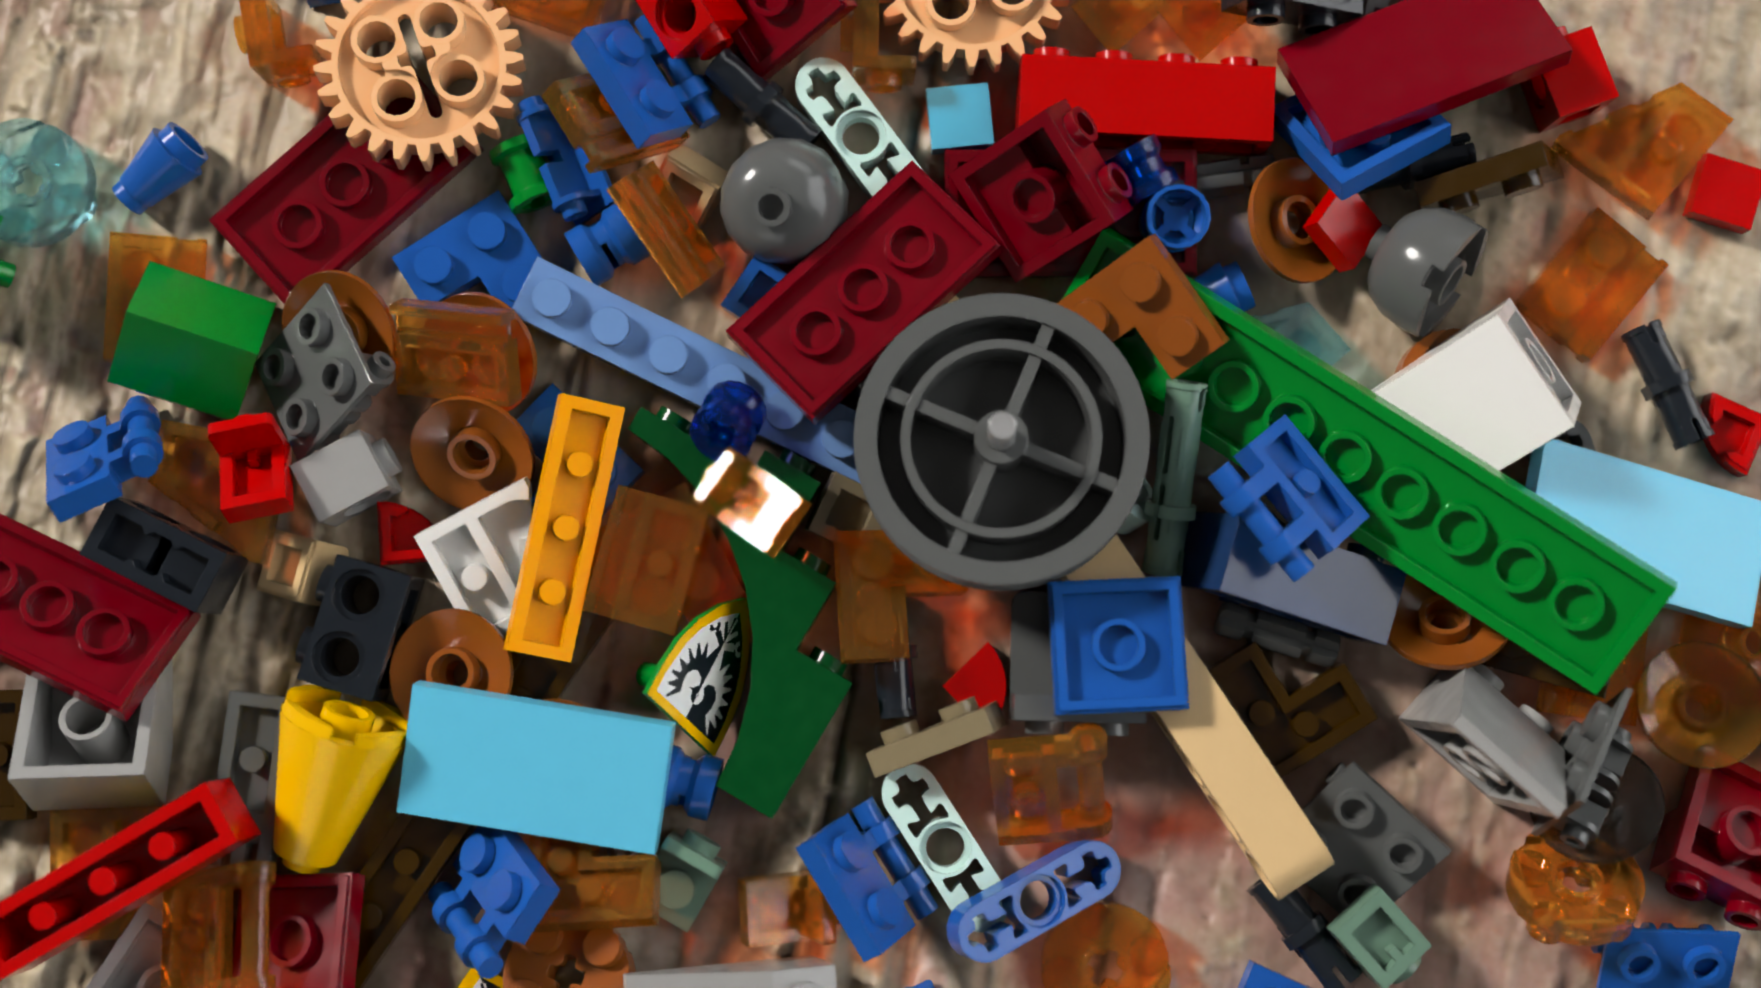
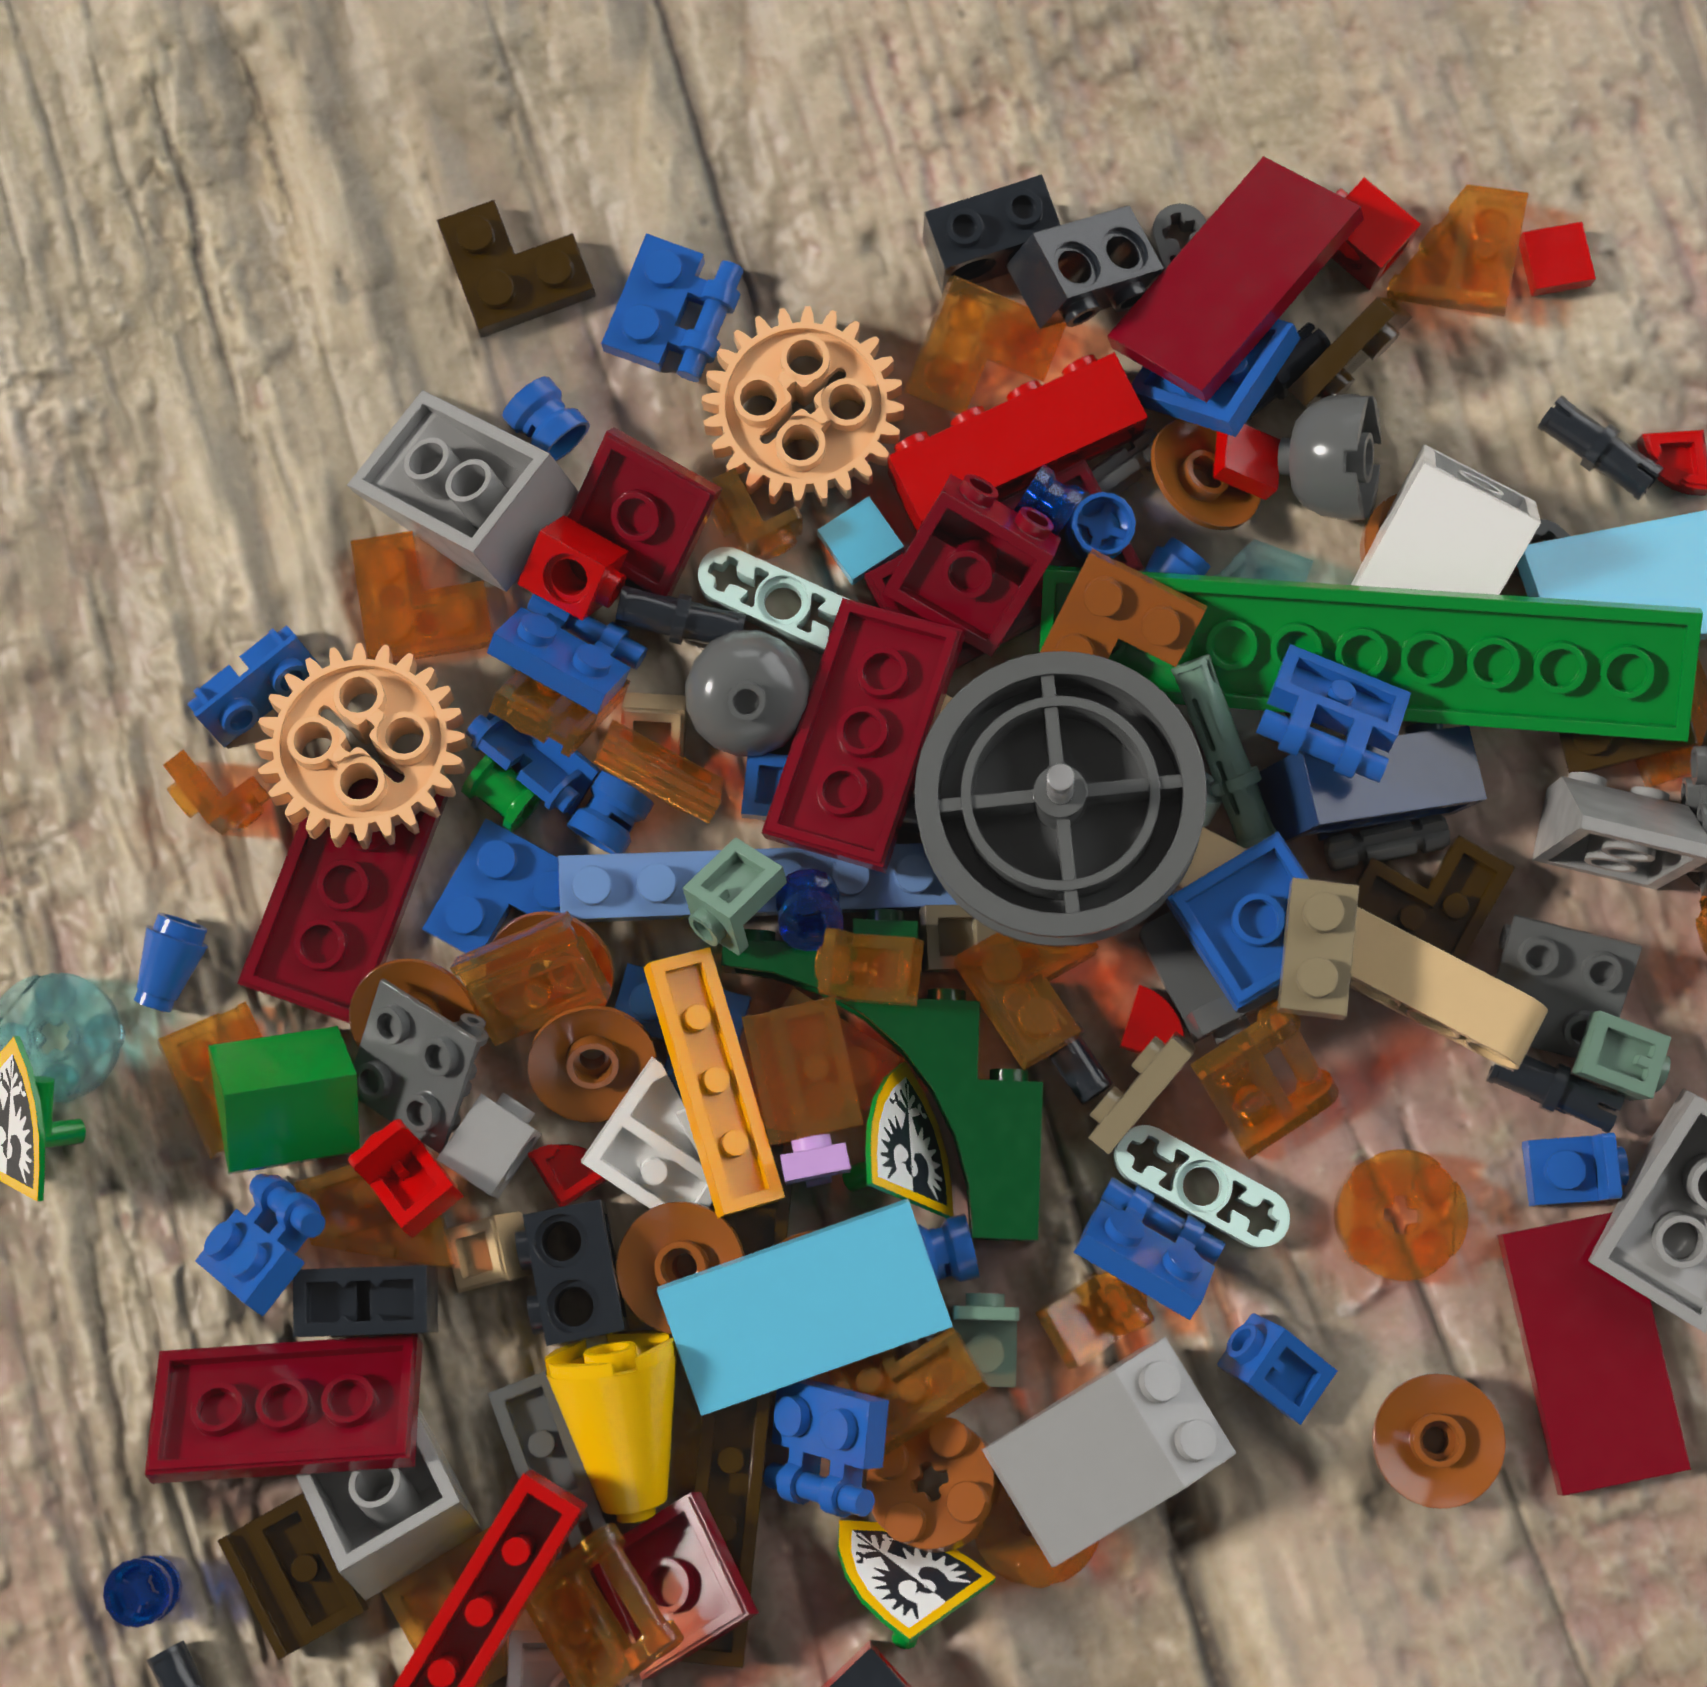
camera: 25 degrees left, 5 degrees down
blue beam [947,838,1121,963] -> none
dark orange dish [1388,574,1508,670] -> none
clear orange plate [1514,207,1669,363] -> none
none -> sand green bracket [683,837,787,955]
none -> lavender plate [780,1134,851,1188]
none -> dark tan plate [1277,878,1359,1020]

